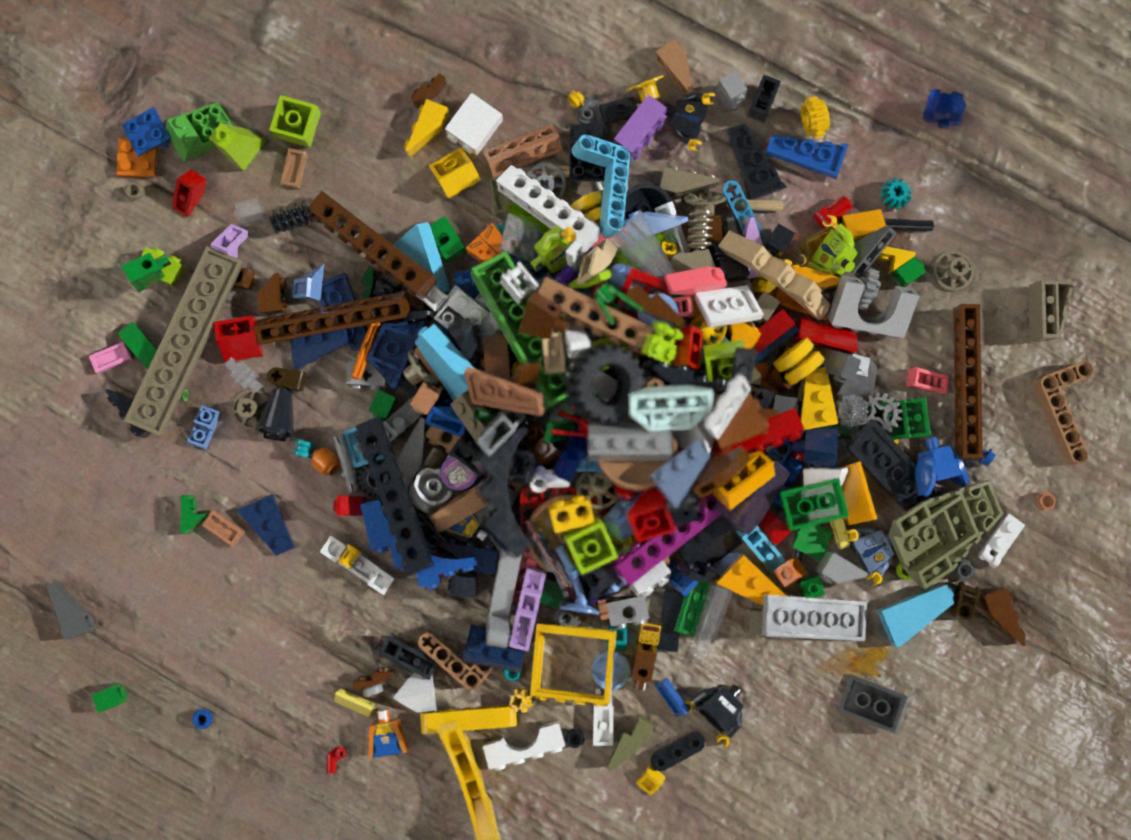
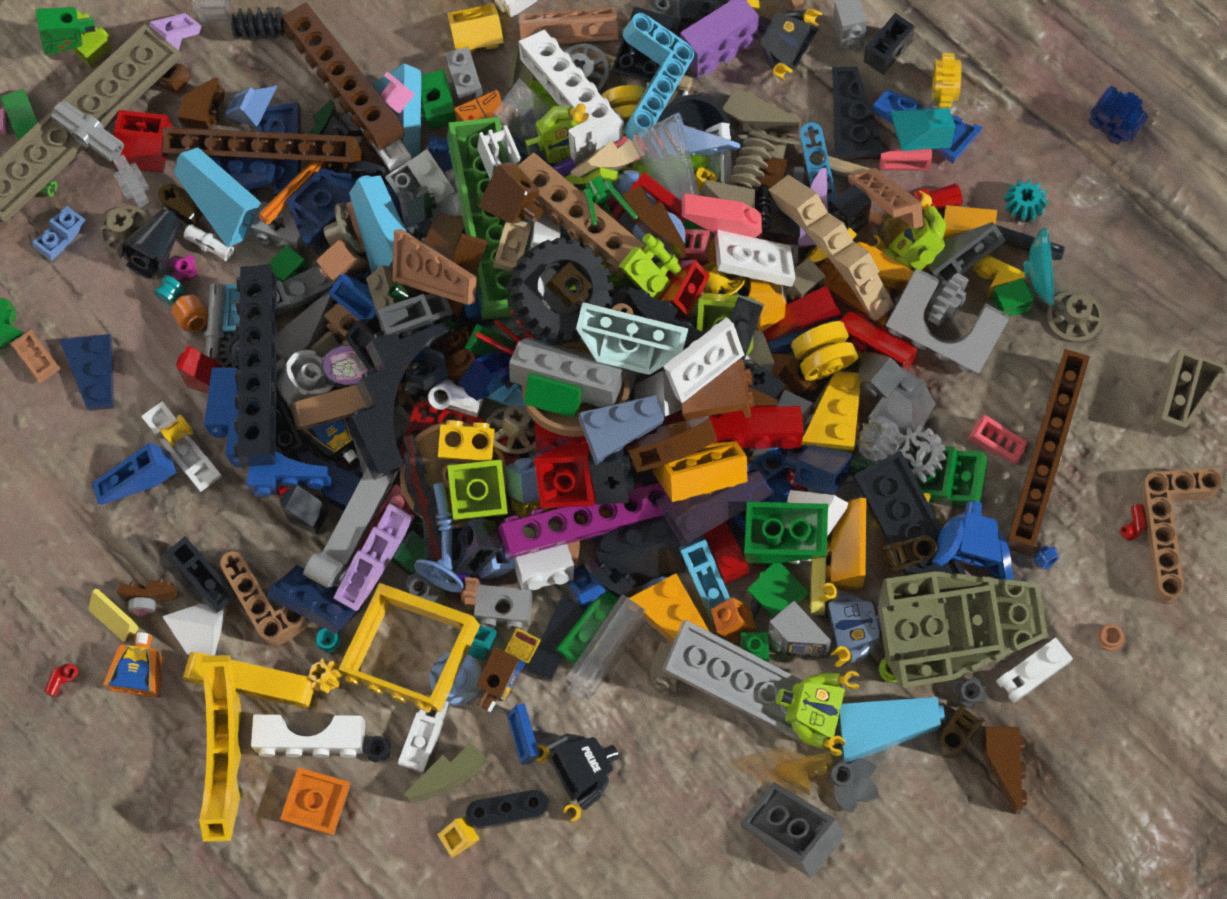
camera: 25 degrees right, 15 degrees down
none -> light grey piece [51,100,124,162]
none -> blue slope [92,442,176,505]
none -> dark pink plate [170,255,198,281]
none -> medium azure slope [173,148,261,247]
none -> white pin [183,224,234,261]
none -> orange plate [280,767,351,836]
none -> bright pink panel [380,72,415,114]
none -> light grey brick [445,47,483,105]
none -> green slope [524,373,581,418]
none -> dark brown brick [545,262,592,308]
none -> lime torso [776,671,860,756]
none -> dark grey plate [828,759,879,813]
none -> nougat fence [848,168,923,229]
none -> coral slope [879,149,932,170]
none -> dark brown piece [881,536,937,573]
none -> teal slope [891,107,956,151]
none -> teal dish [1024,228,1054,306]
none -> red arm [1120,504,1147,541]

